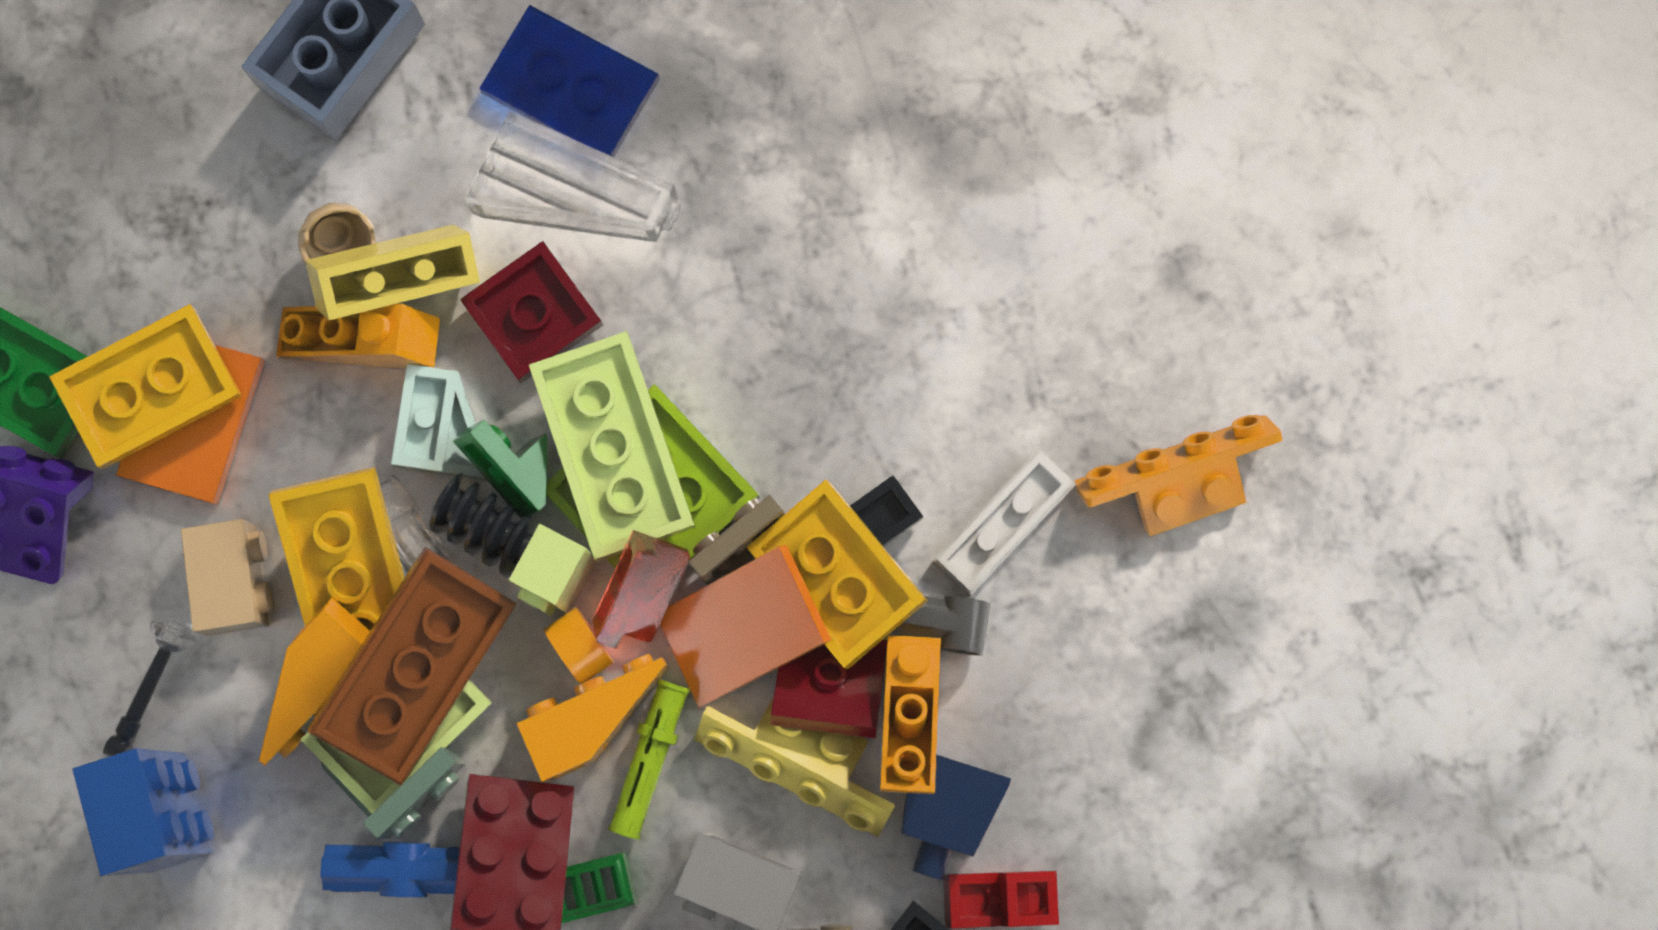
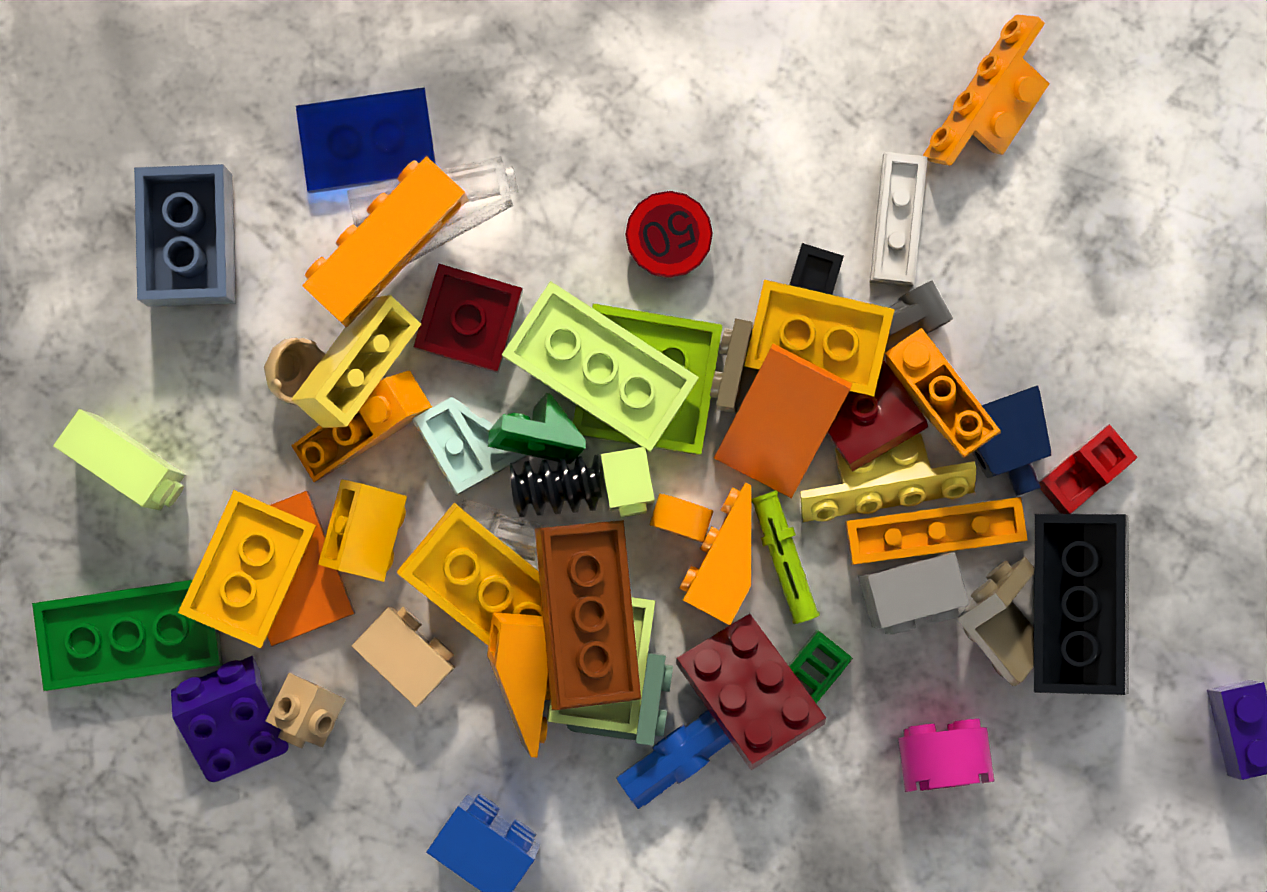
camera: 45 degrees left, 5 degrees up
black piece [103,615,197,757] -> none
clear red panel [592,530,690,649] -> none
none -> yellowish green brick [53,409,186,511]
none -> tan brick [266,673,346,748]
none -> light orange brick [302,156,468,328]
none -> yellow brick [318,479,407,582]
none -> piece [625,191,713,278]
none -> light orange plate [845,497,1028,565]

